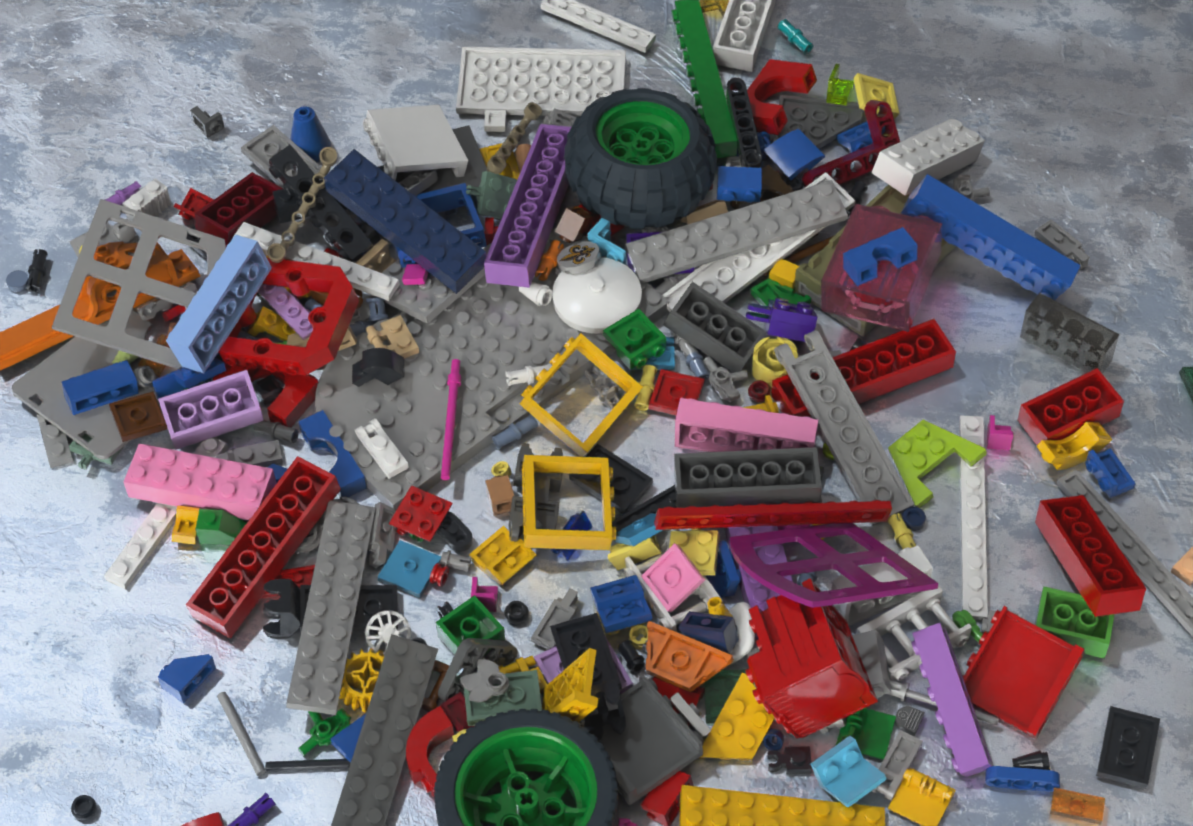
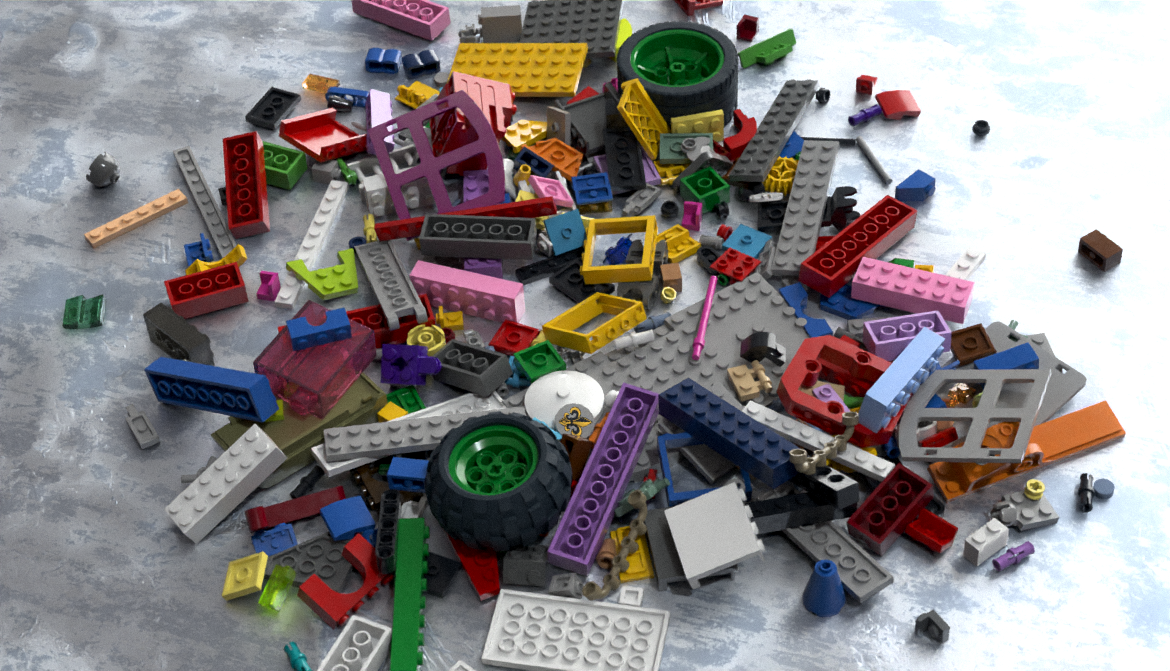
camera: 170 degrees left, 10 degrees down
white plate [355,418,409,479] -> none

